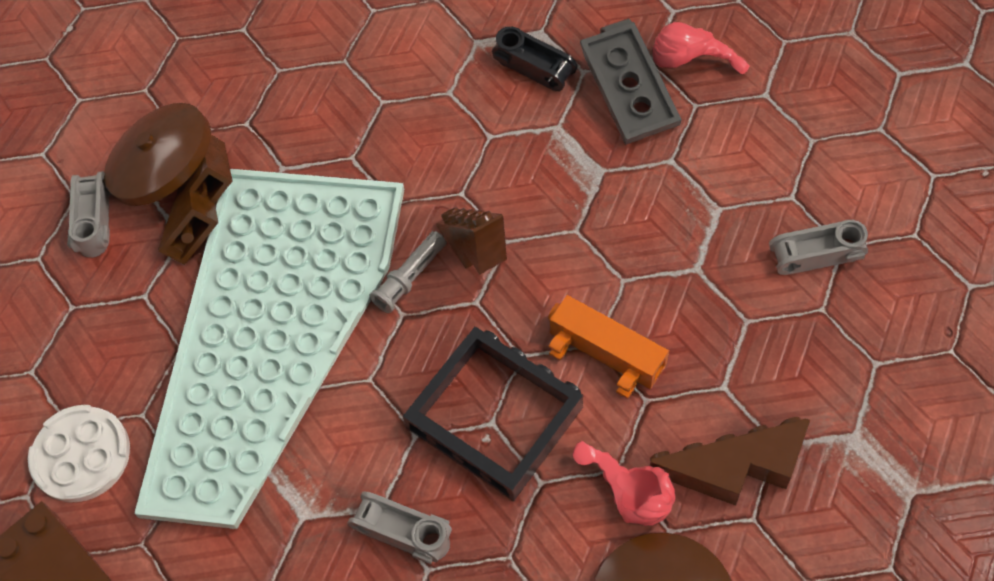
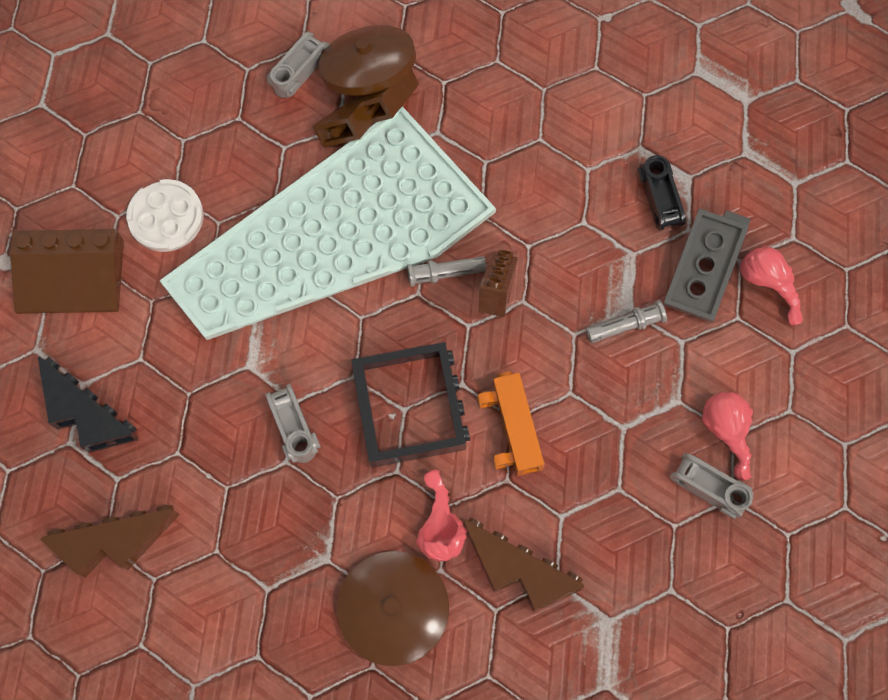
camera: 40 degrees right, 10 degrees up
none -> light grey pin [586,300,667,344]
none -> coral hair [701,392,753,481]

